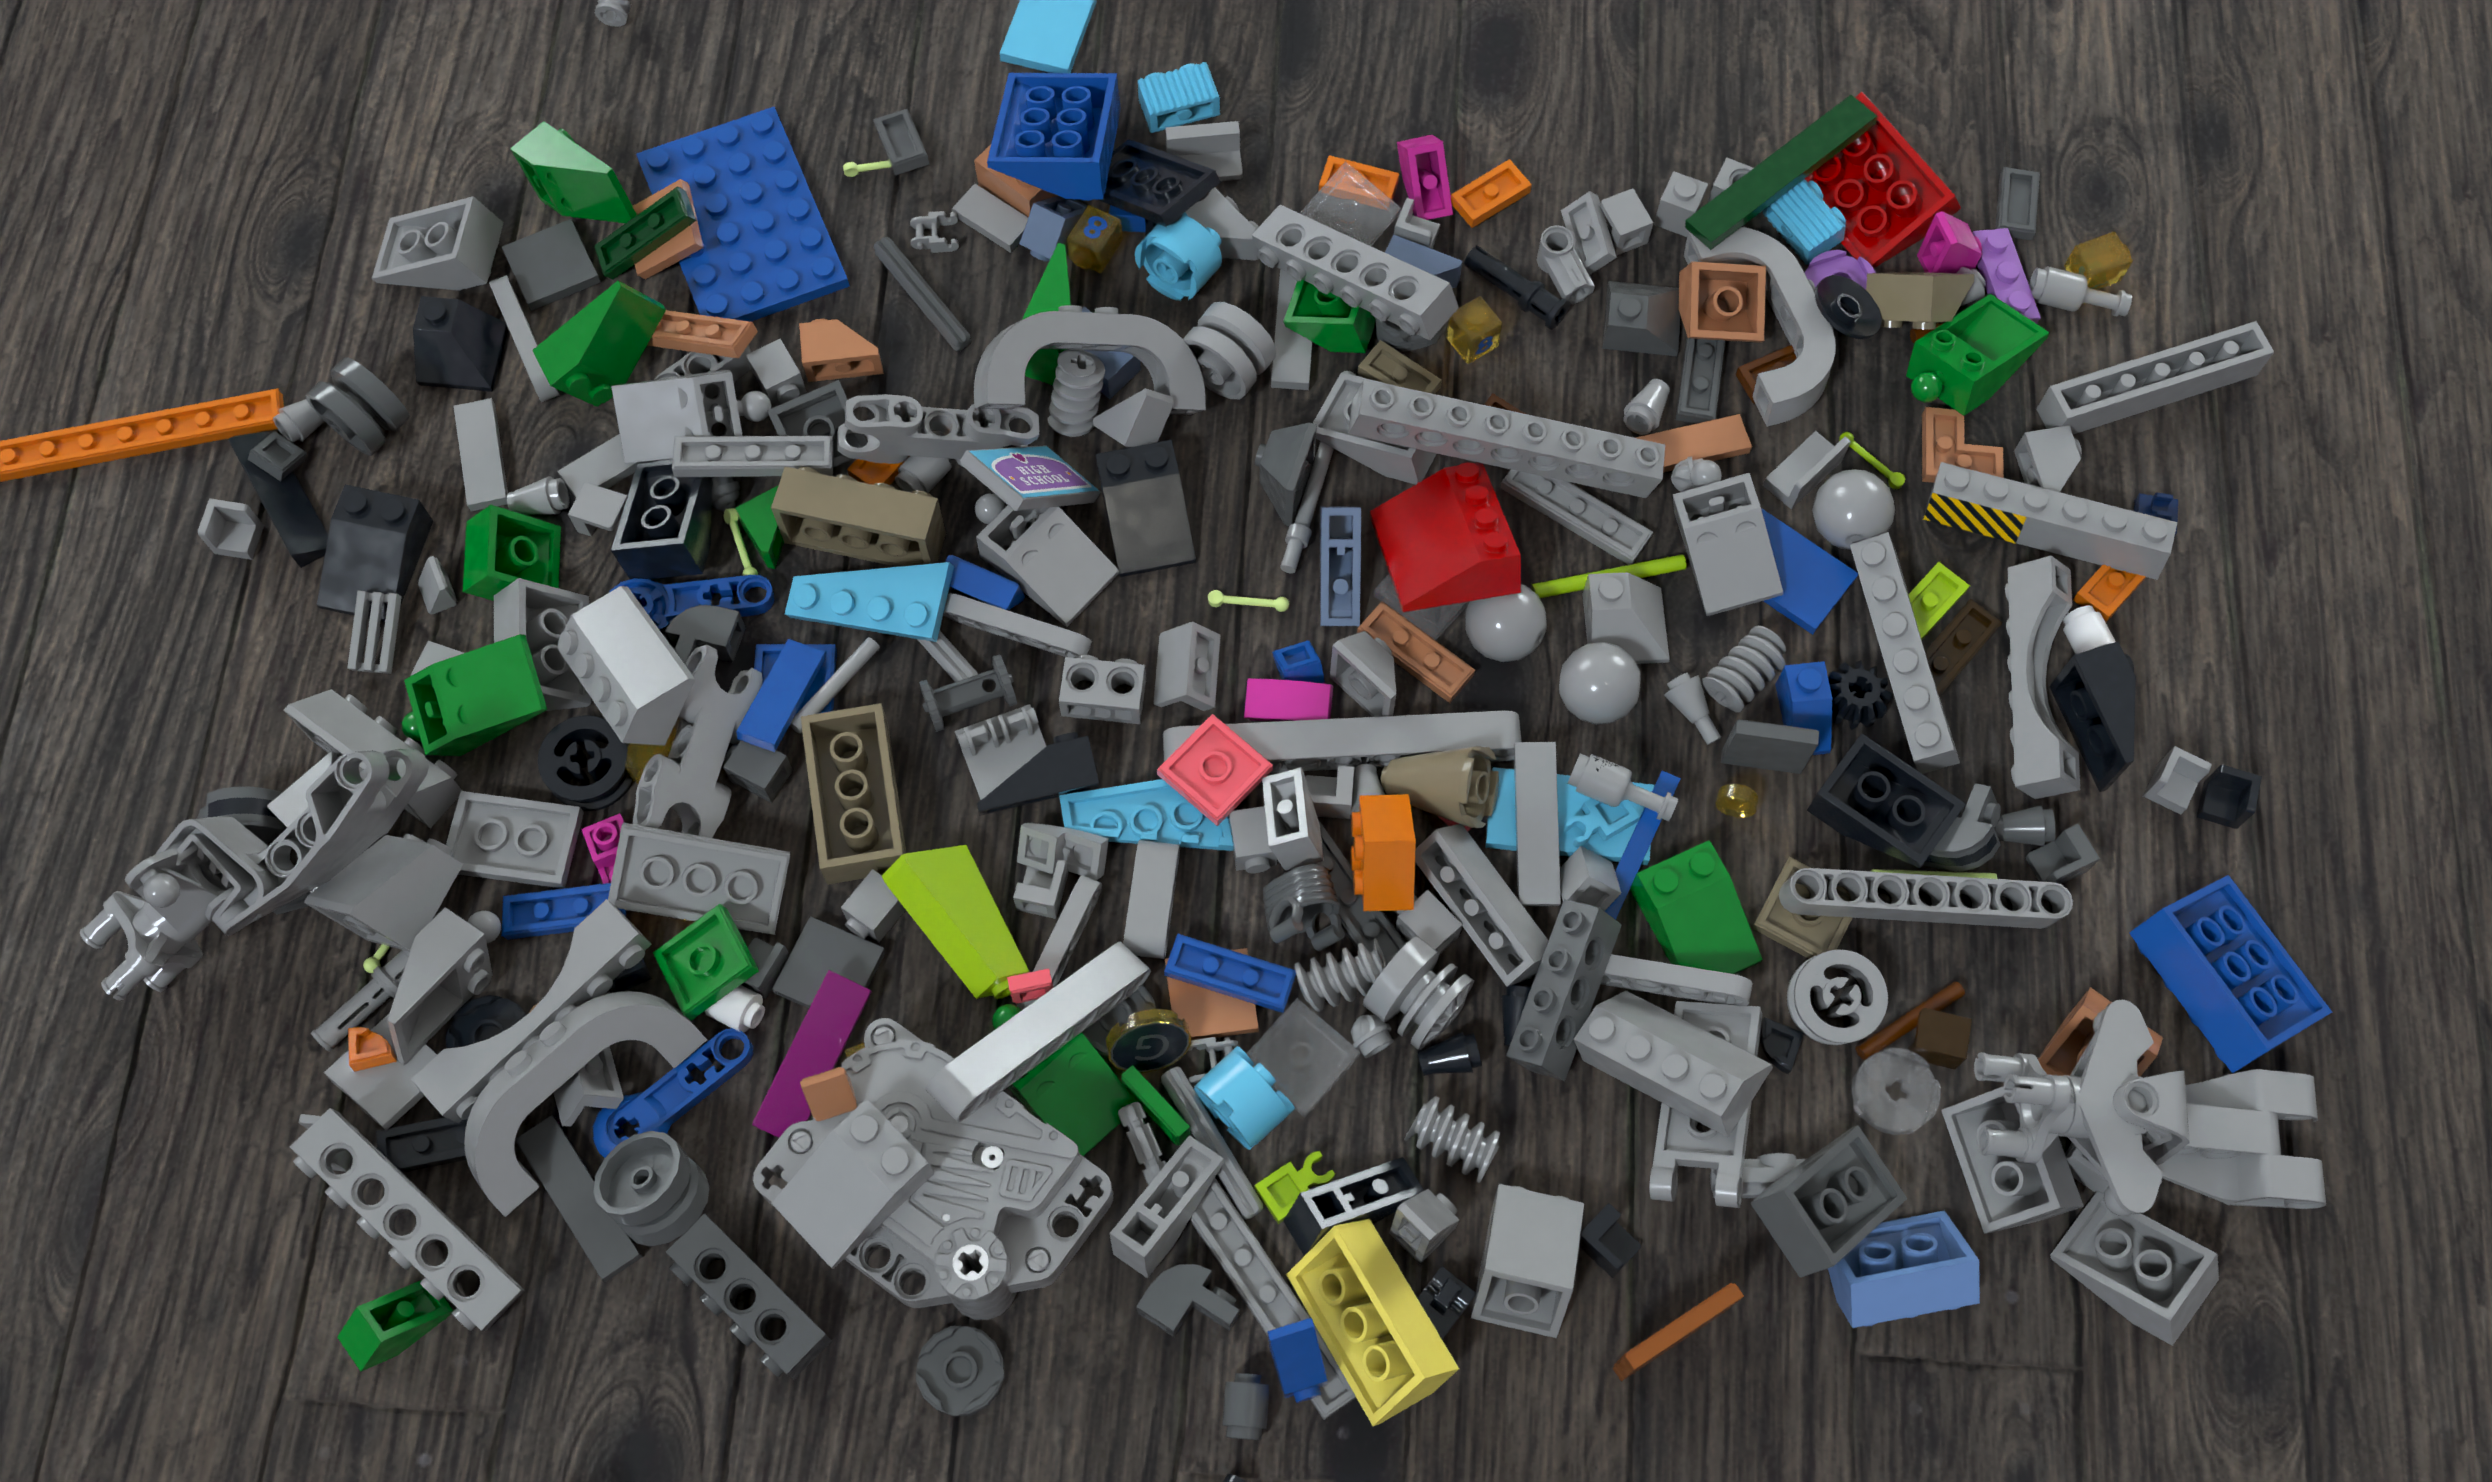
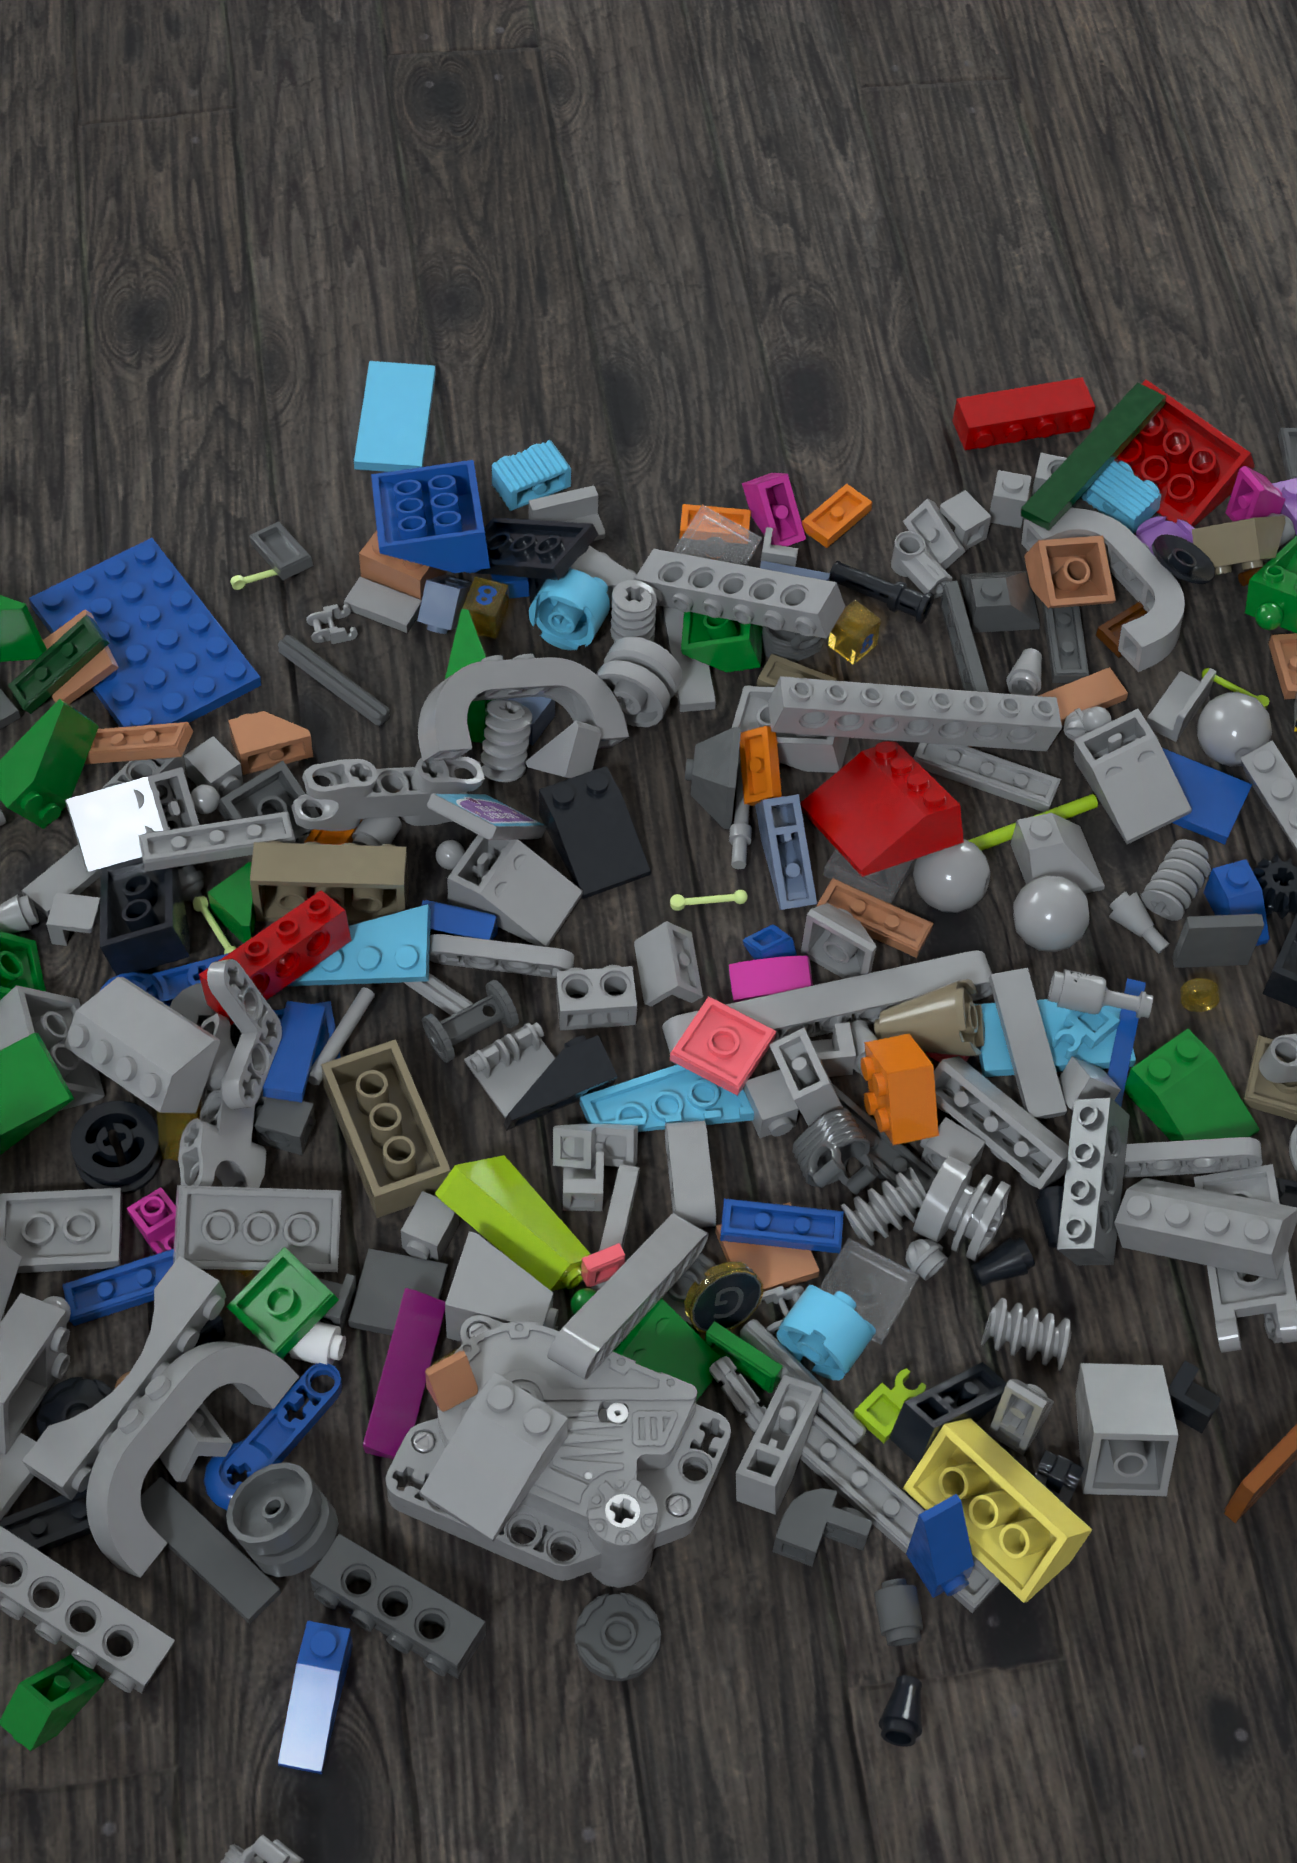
camera: 15 degrees left, 10 degrees down
none -> red brick [199,890,351,1025]
none -> light grey beam [207,959,282,1110]
none -> slope [278,1621,353,1774]
none -> light grey slope [445,1231,559,1342]
none -> light grey piece [610,580,657,642]
none -> orange plate [739,726,782,806]
none -> dark grey tile [940,581,989,692]
none -> red brick [952,377,1096,450]

